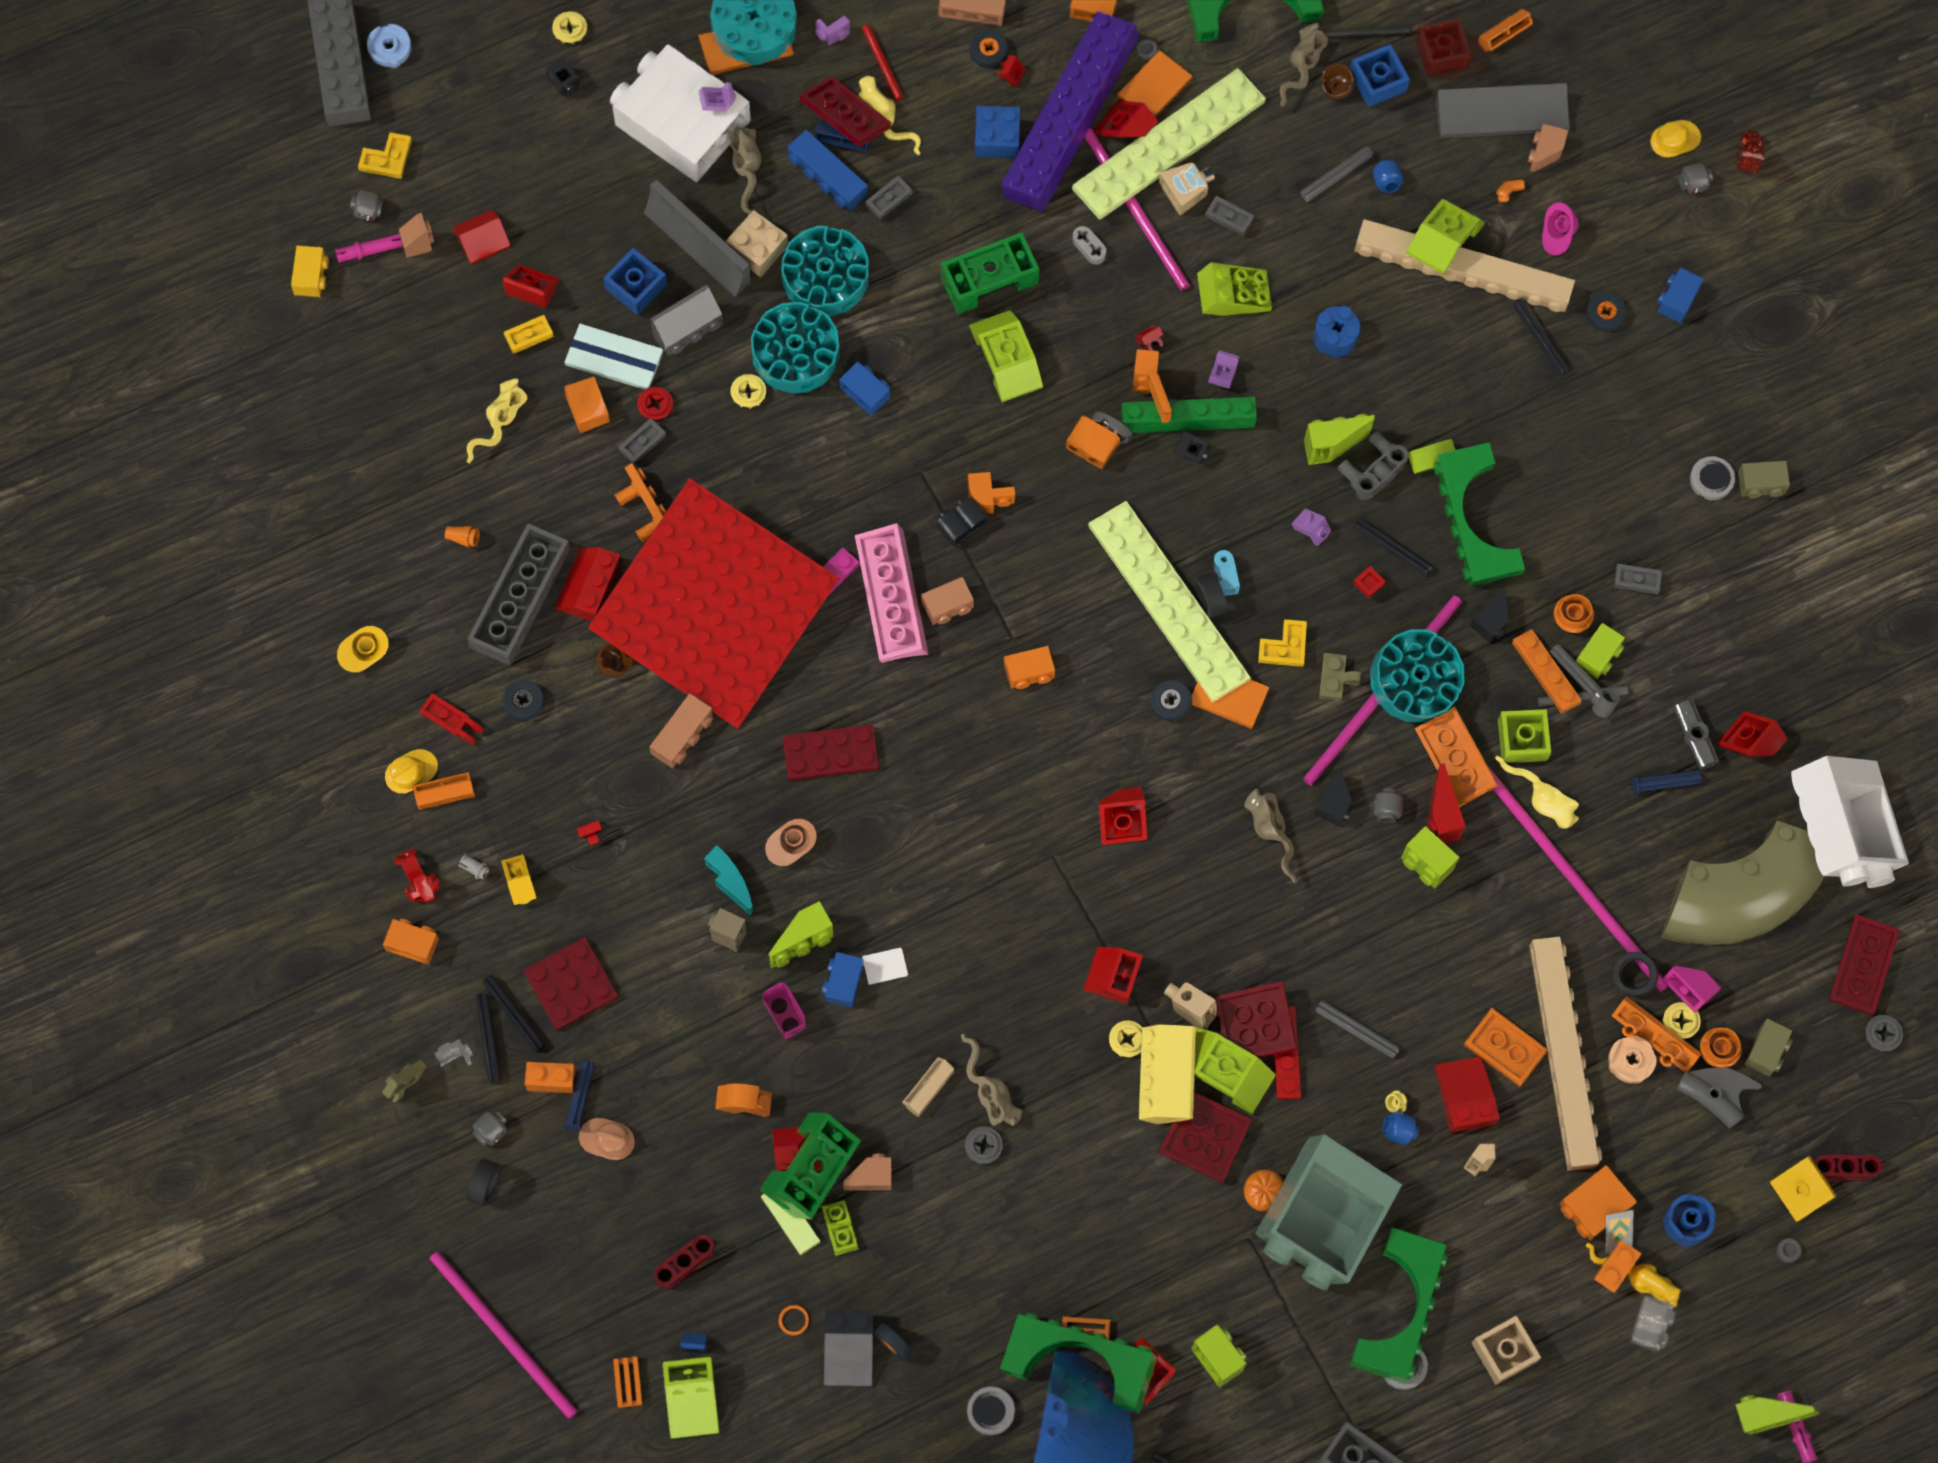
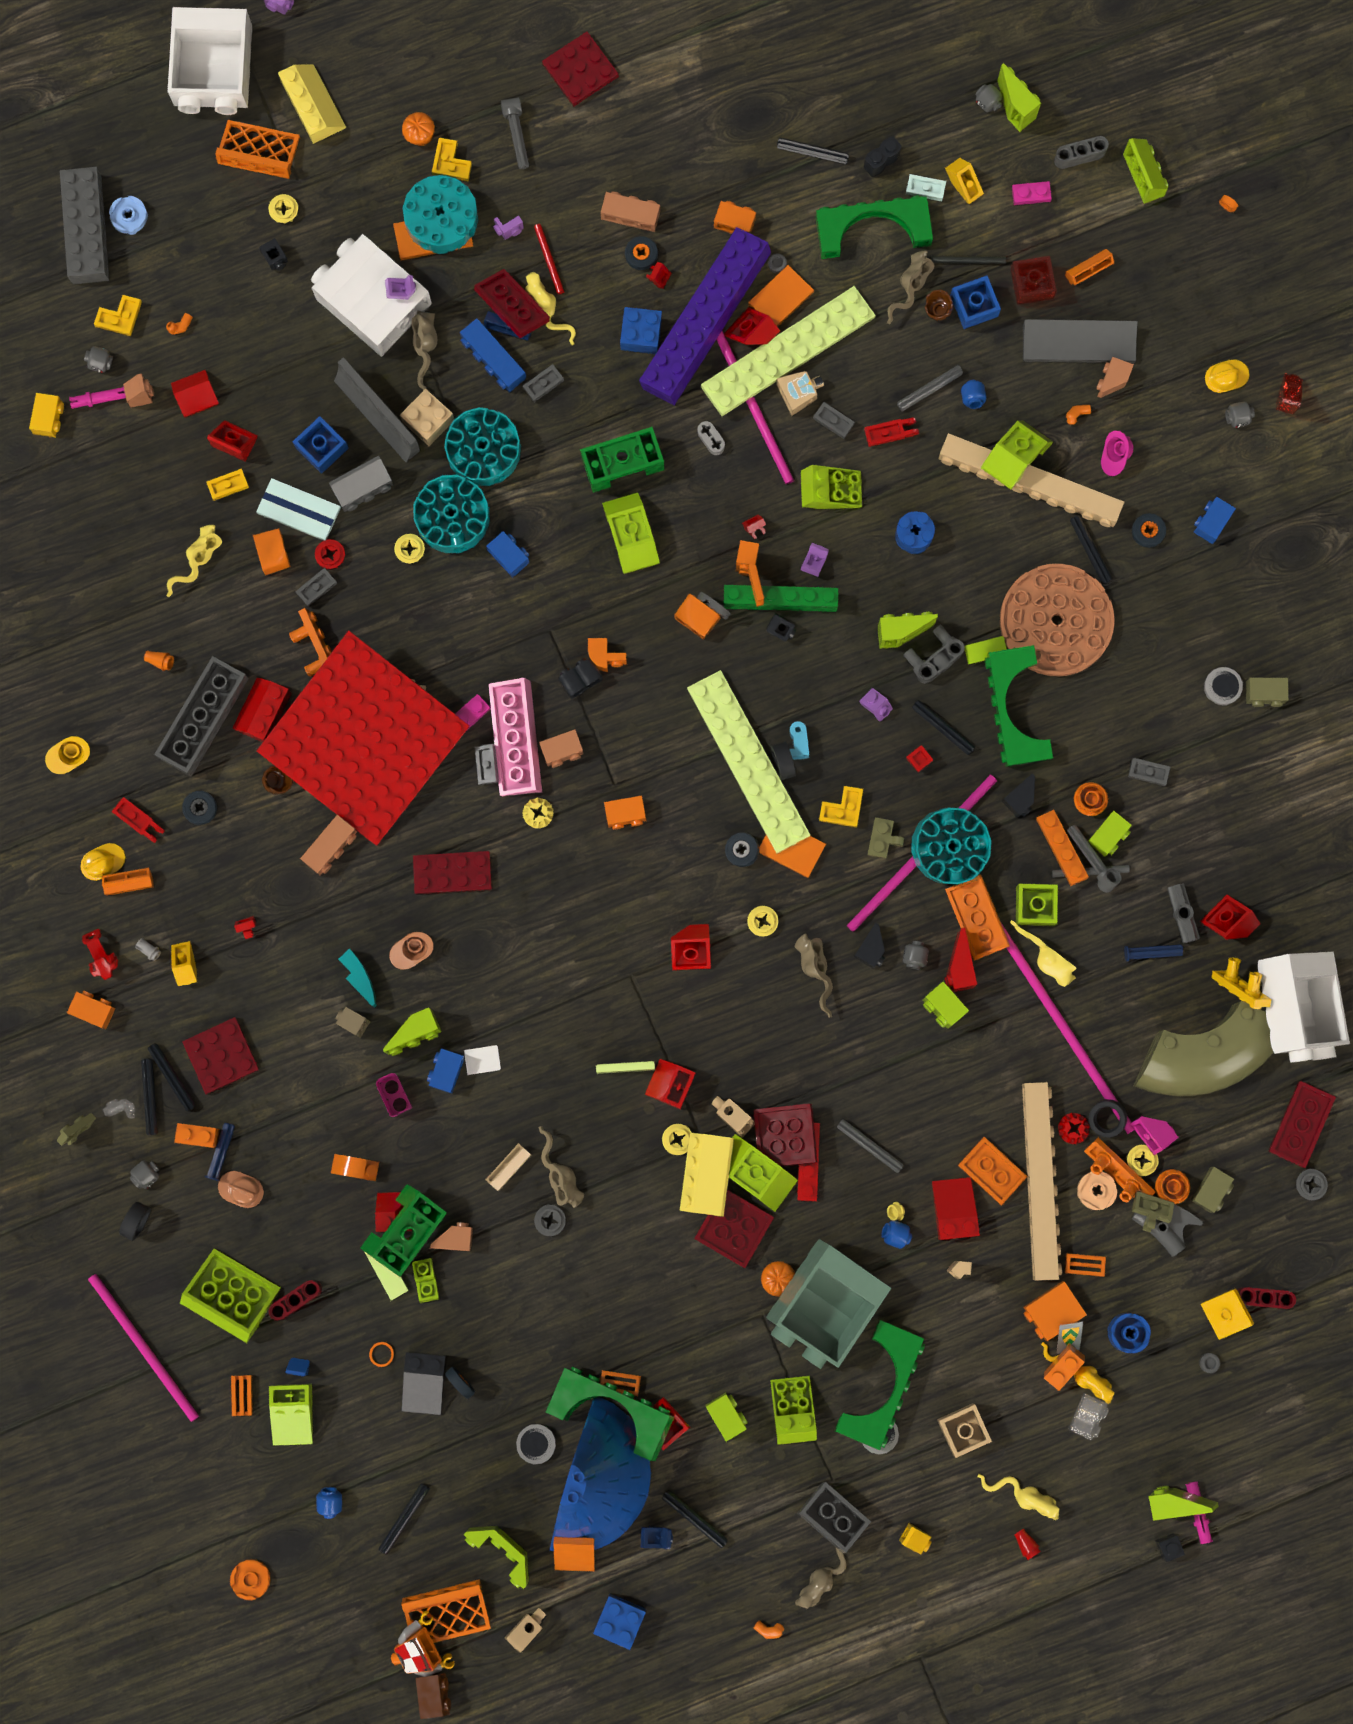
camera: 10 degrees right, 10 degrees up
none -> orange arm [166,313,193,335]
none -> lime slope [180,1249,281,1343]
none -> plate [475,744,499,785]
none -> light yellow gear [523,798,553,828]
none -> yellowish green tile [596,1061,655,1074]
none -> light yellow gear [747,906,778,937]
none -> lime slope [770,1376,817,1444]
none -> red hinge [864,418,919,447]
none -> light yellow animal [977,1474,1059,1520]
none -> nougat plate [1000,564,1114,676]
none -> red gear [1058,1113,1090,1144]
none -> orange tile [1065,1253,1106,1277]
none -> olive plate [1132,1191,1174,1232]
none -> yellow plate [1212,958,1271,1009]

